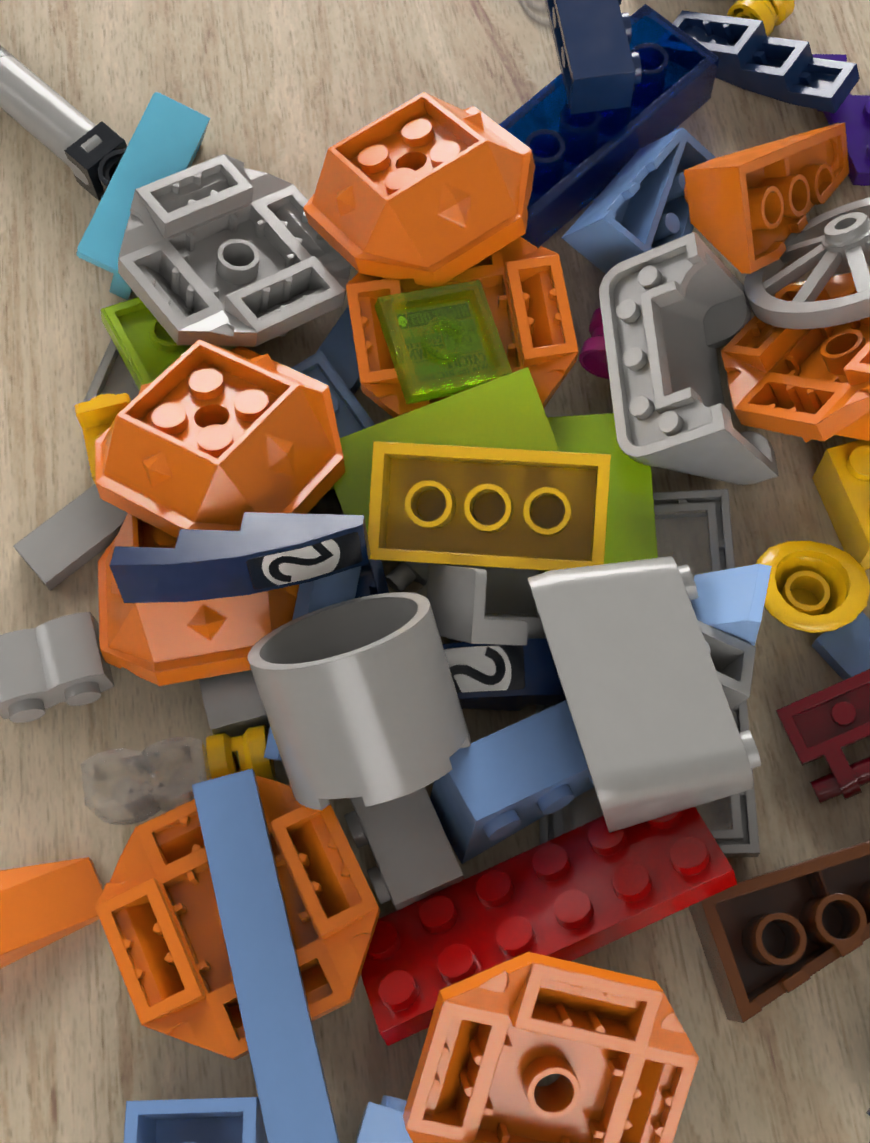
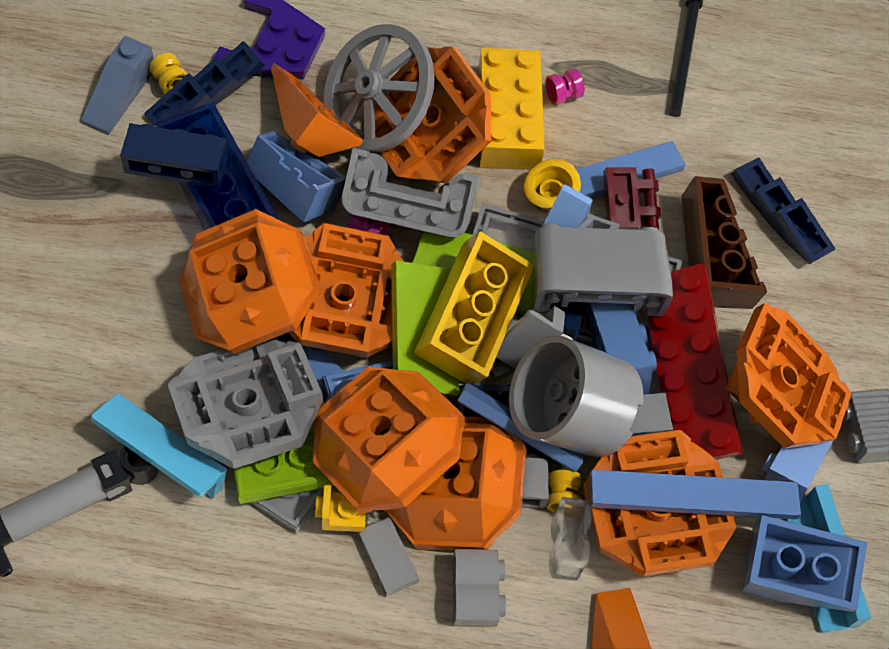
camera: 85 degrees left, 5 degrees down
dark blue slope [109,512,371,603] -> none
clear neon green tile [374,280,512,404] -> none

